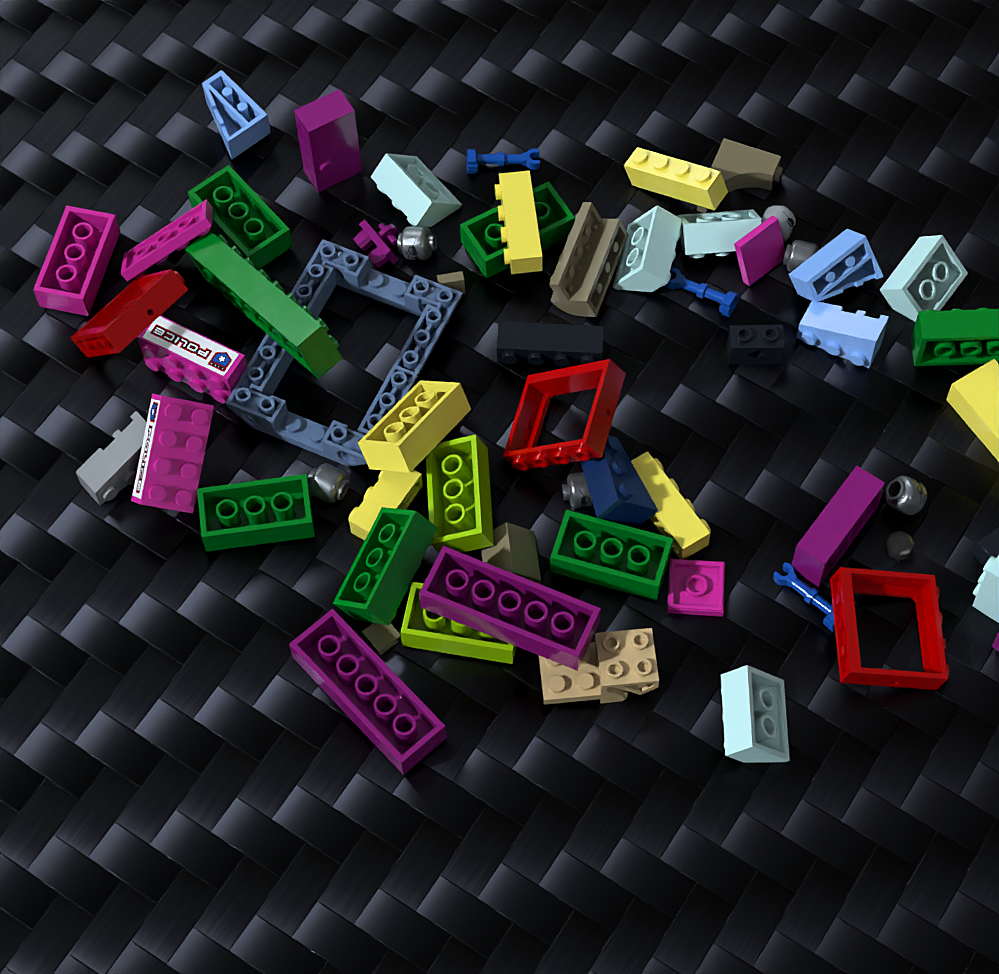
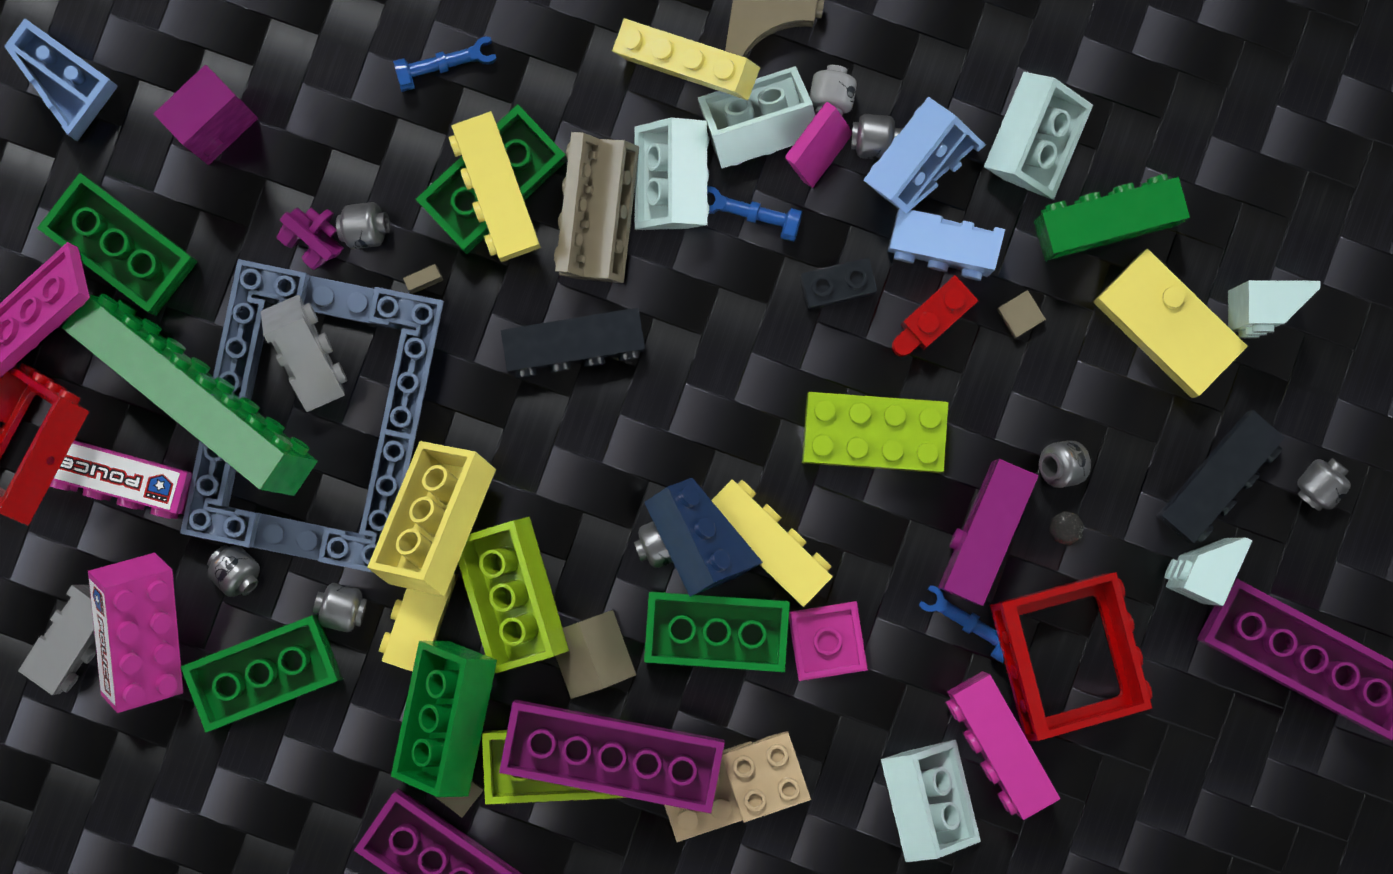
camera: 15 degrees left, 25 degrees up
light aqua slope [371,153,462,227] -> none
red piece [503,359,626,471] -> none
none -> flat silver head [207,545,260,597]
none -> light grey wedge [261,295,347,412]
none -> lime brick [802,392,948,473]
none -> red brick [892,275,979,357]
none -> dark pink brick [945,671,1060,820]
none -> dark tan tile [997,290,1046,338]

